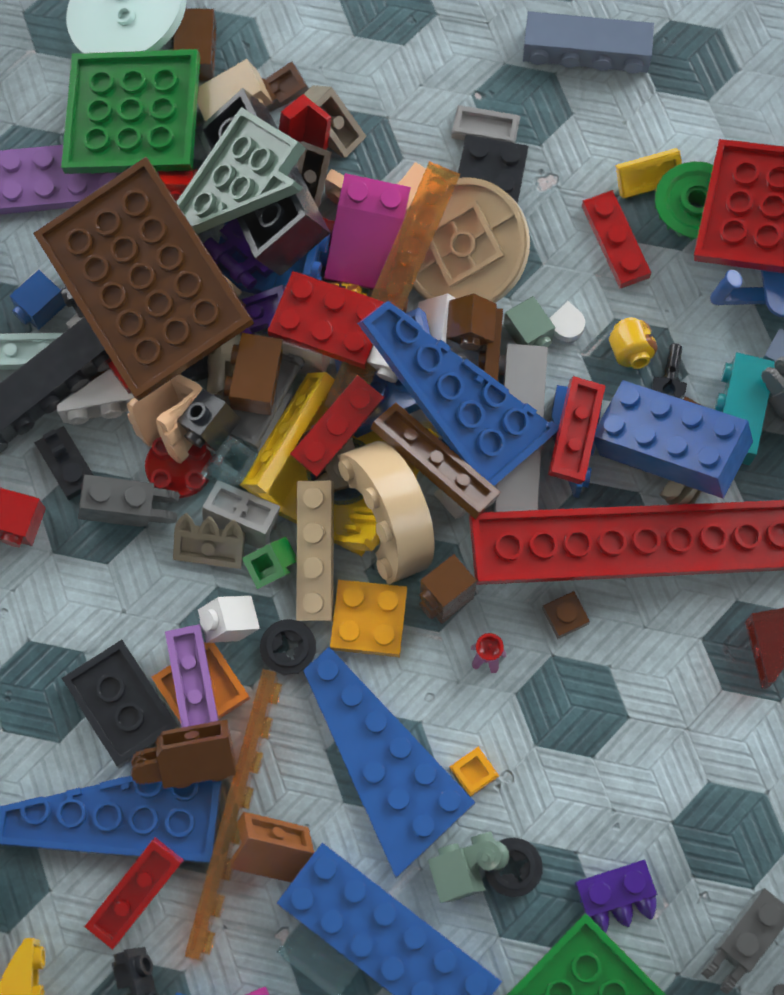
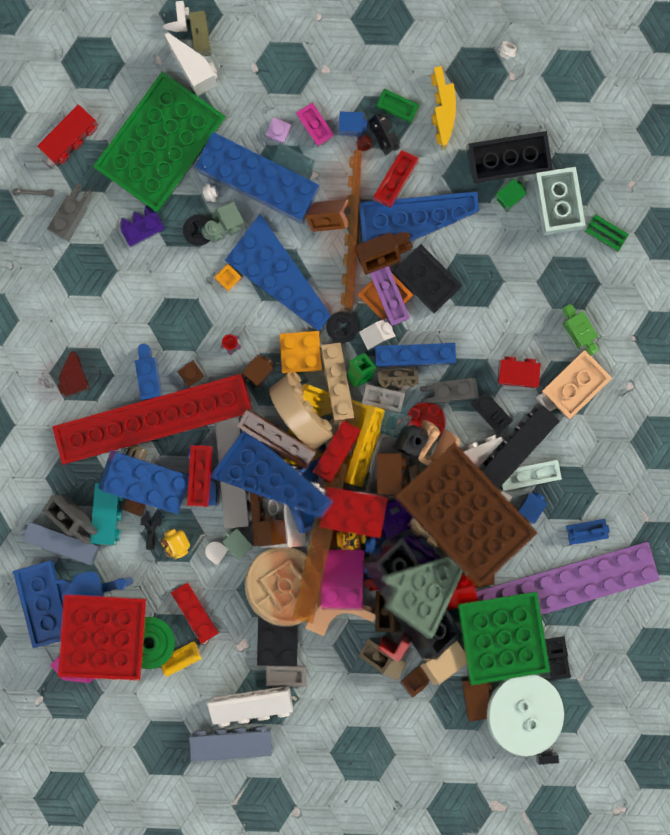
camera: 170 degrees right, 15 degrees up
none -> blue brick [135,343,163,401]
none -> white plate [203,182,219,202]
none -> white slope [208,686,293,727]
none -> clear red hinge [356,134,373,151]
none -> blue brick [375,343,456,368]
none -> black slope [545,636,571,681]

